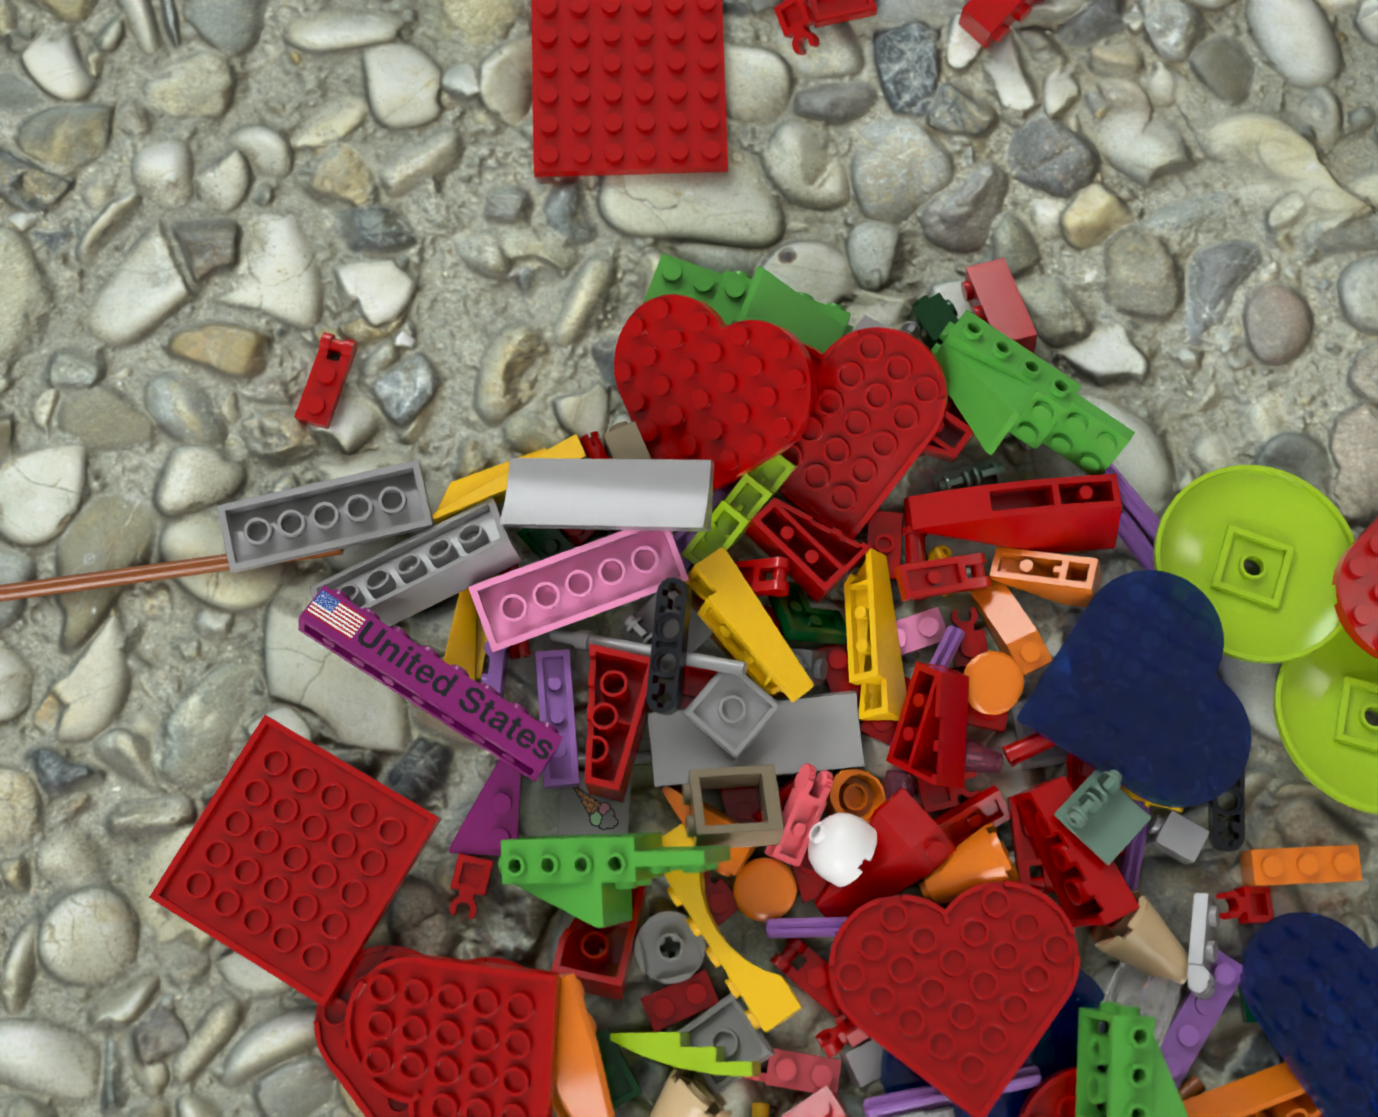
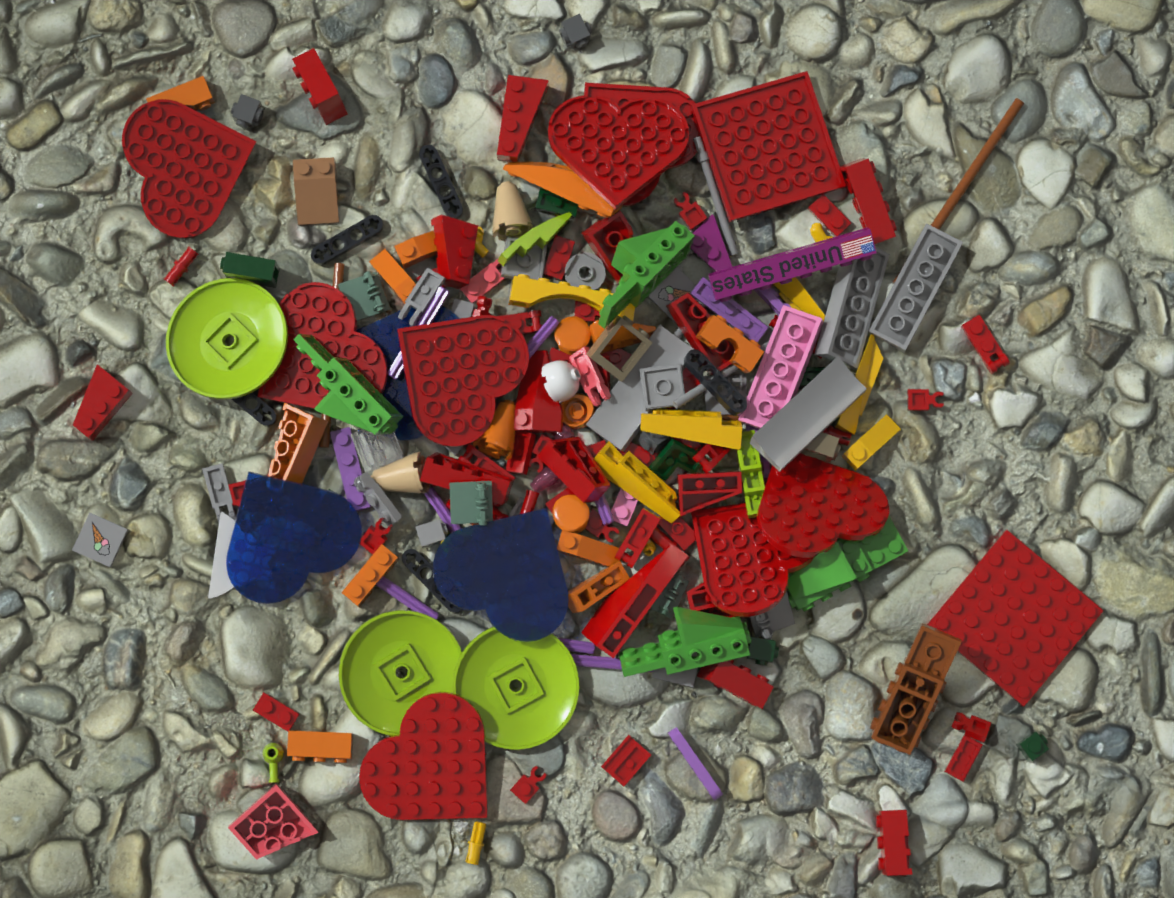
camera: 130 degrees right, 5 degrees up
none -> medium lavender axle [376,577,439,620]
none -> red plate [510,766,546,804]
none -> red plate [601,735,651,787]
none -> medium lavender beam [668,727,723,801]
none -> light grey bar [693,136,738,256]
none -> orange arch [696,315,764,373]
none -> red plate [808,194,851,237]
none -> yellow arm [810,223,832,242]
none -> red wedge [840,158,897,244]
none -> yellow slope [841,414,901,471]
none -> dark orange wedge [870,623,962,755]
none -> red plate [907,389,944,411]

